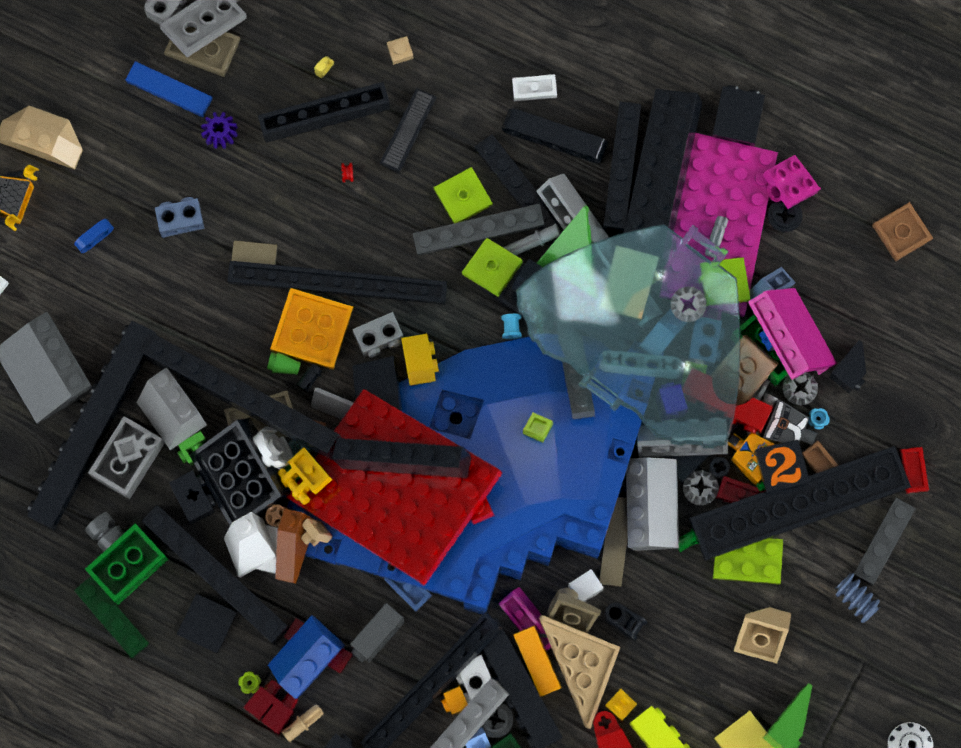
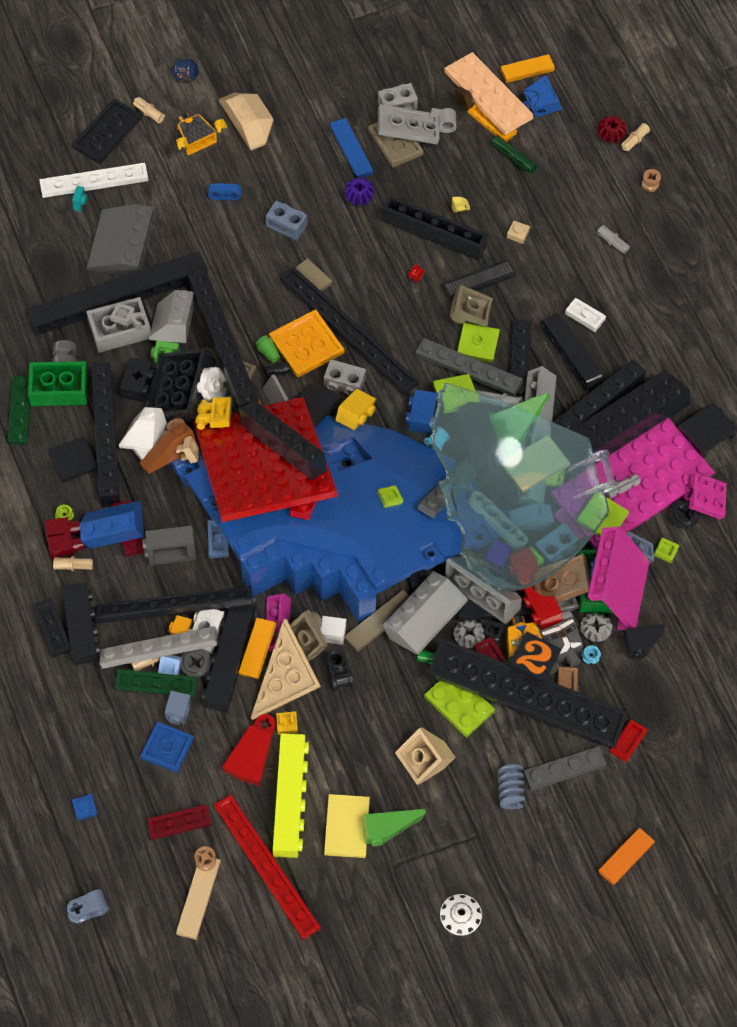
camera: 40 degrees right, 15 degrees down
light grey gear [671,287,706,322] -> none
none -> blue brick [406,389,437,434]
none -> dark tan slope [450,285,493,327]
none -> lime tile [654,538,679,563]

